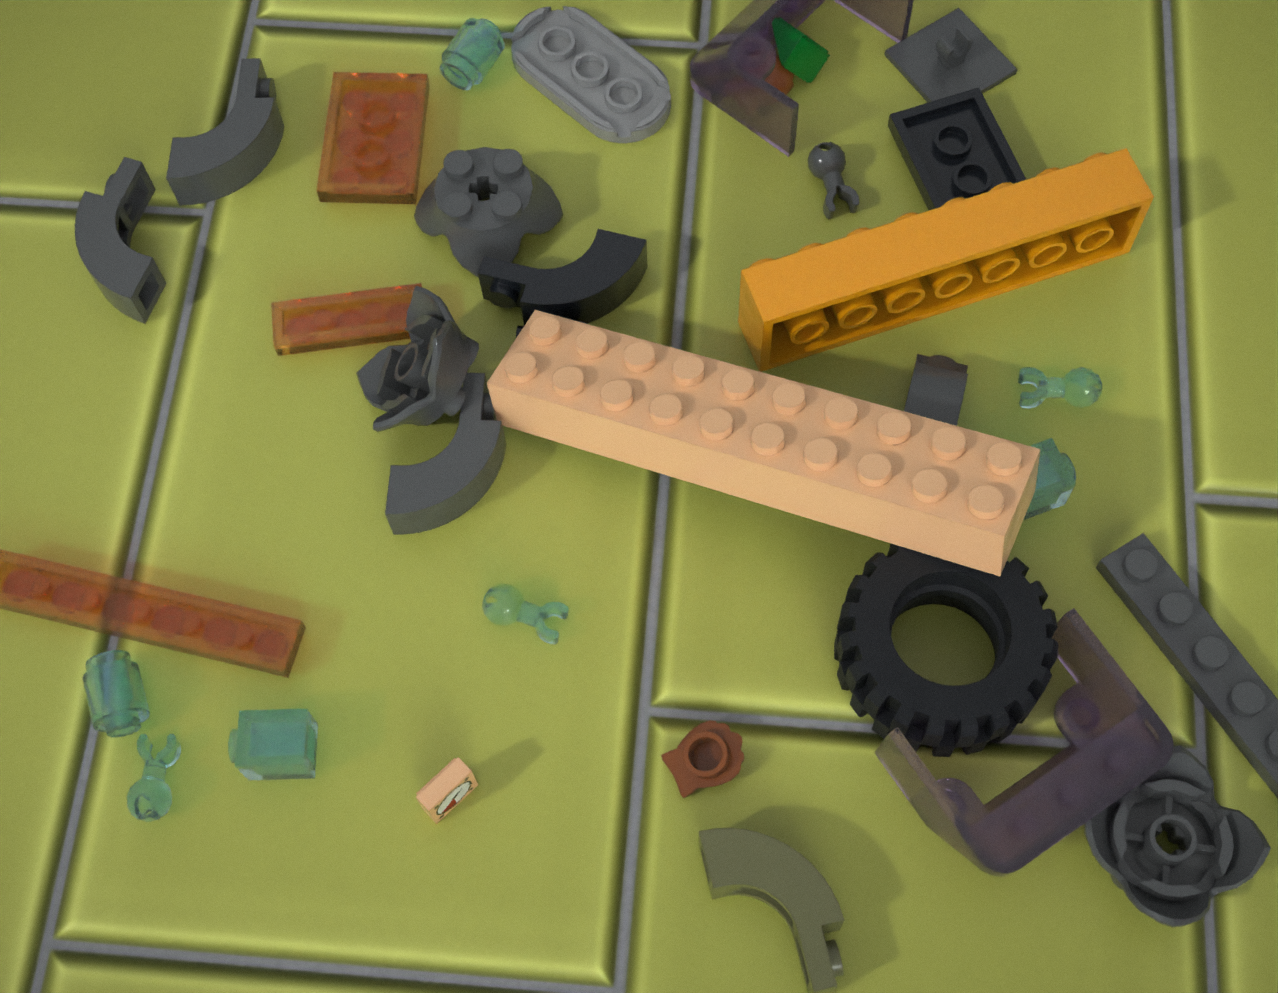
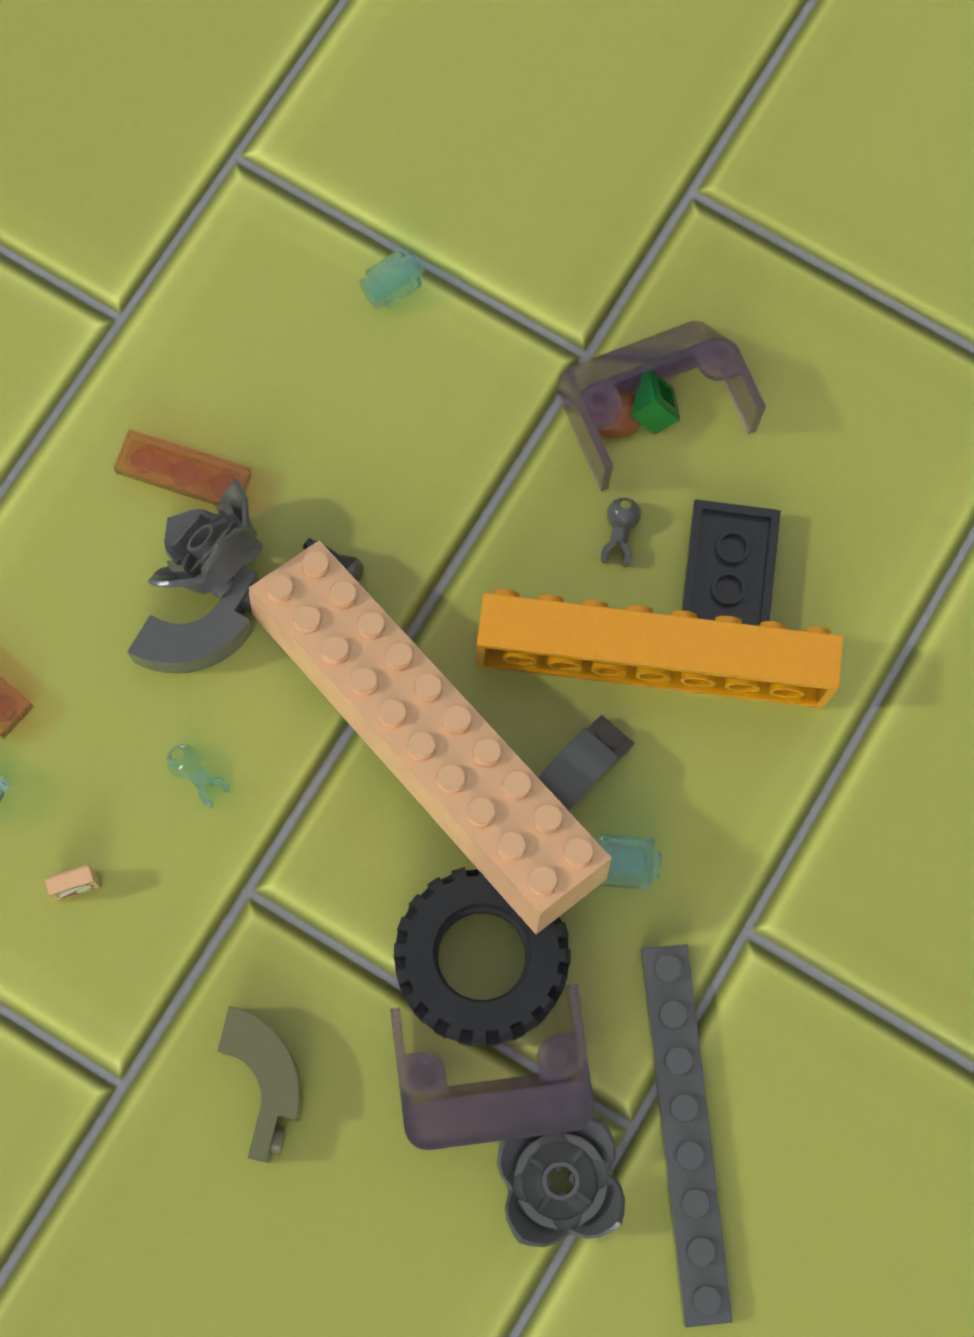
camera: 20 degrees right, 10 degrees up
dark grey arch [75,157,167,324] -> none
dark grey arch [166,58,285,206] -> none
clear orange plate [316,72,430,204] -> none
dark grey brick [414,147,563,277] -> none
black arch [478,229,647,326] -> none
light grey tile [511,6,671,143] -> none
dark orange animal [661,720,744,798] -> none
dark grey piece [884,8,1017,103] -> none
clear light blue arm [1018,367,1103,409] -> none

